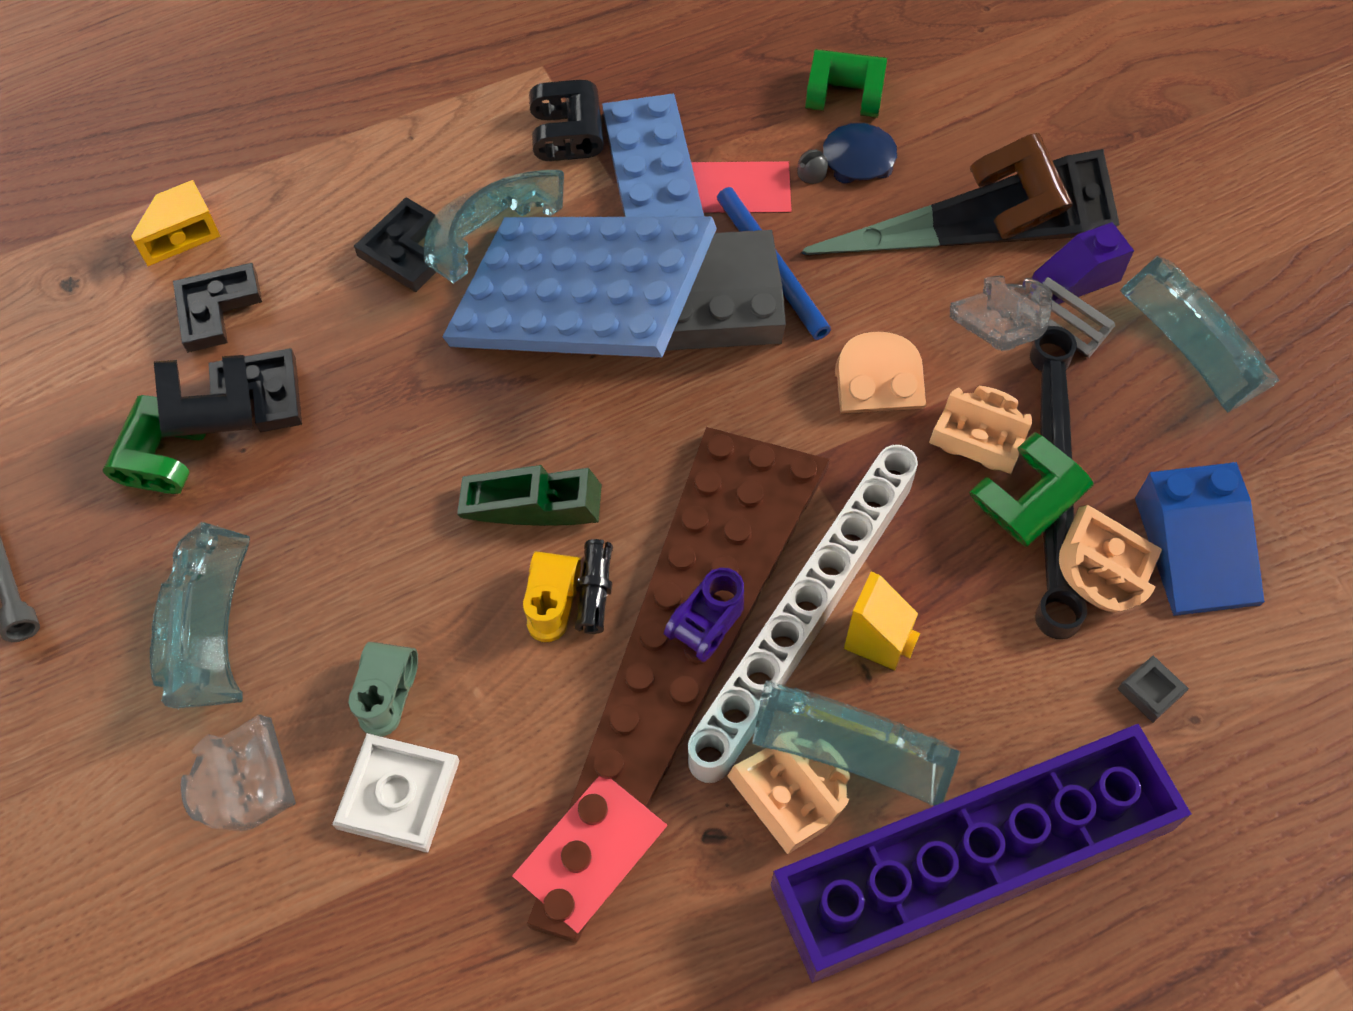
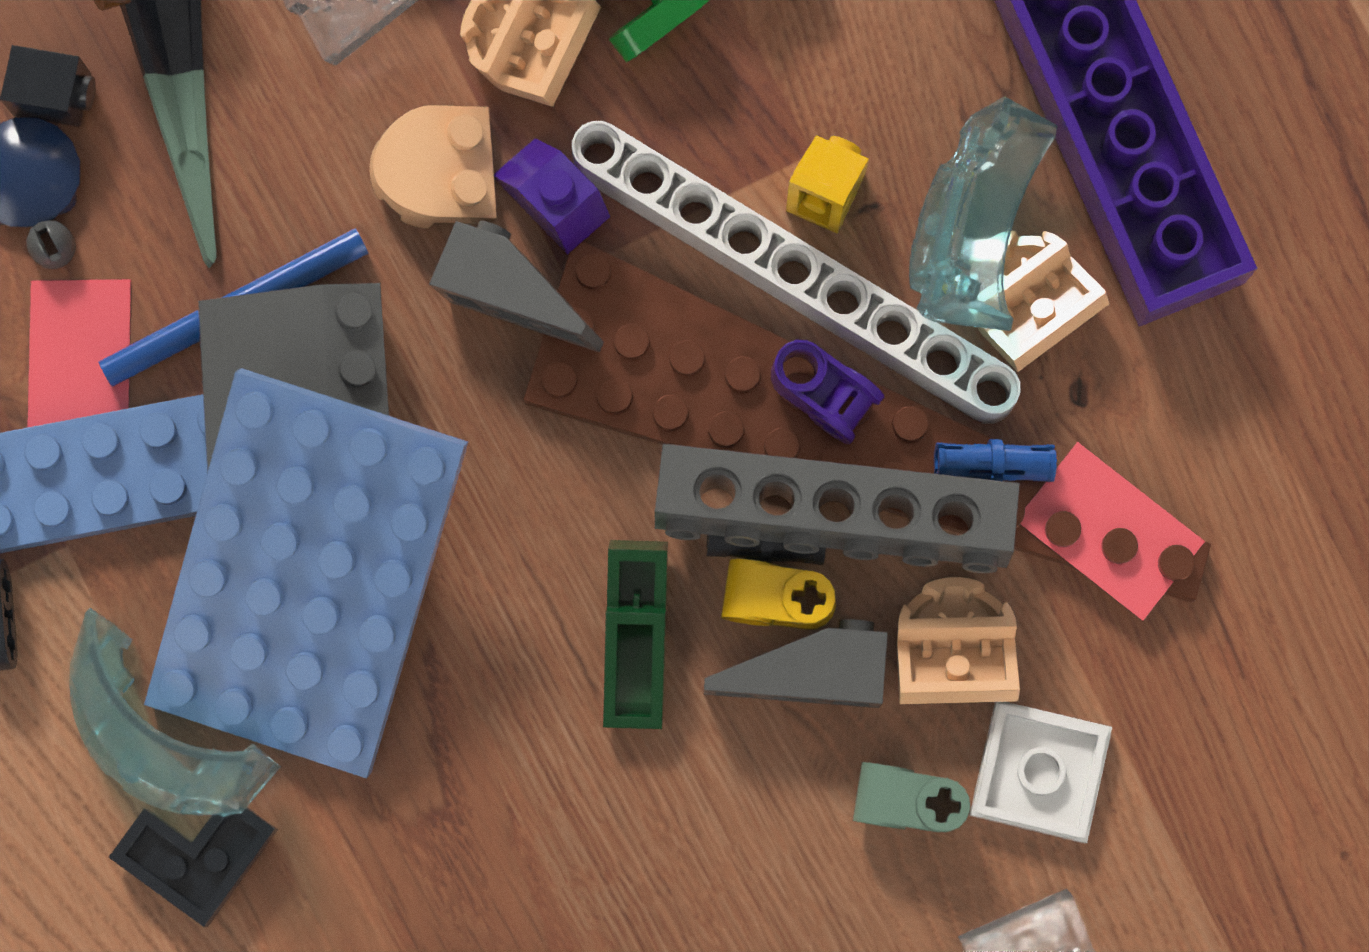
camera: 90 degrees left, 20 degrees up
none -> black brick [0,45,96,127]
none -> dark grey slope [429,221,604,352]
none -> dark purple slope [494,138,610,254]
none -> dark grey brick [655,444,1019,573]
none -> dark grey slope [704,619,887,708]
none -> light nougat slope [896,577,1020,704]
none -> blue pin [934,439,1057,482]

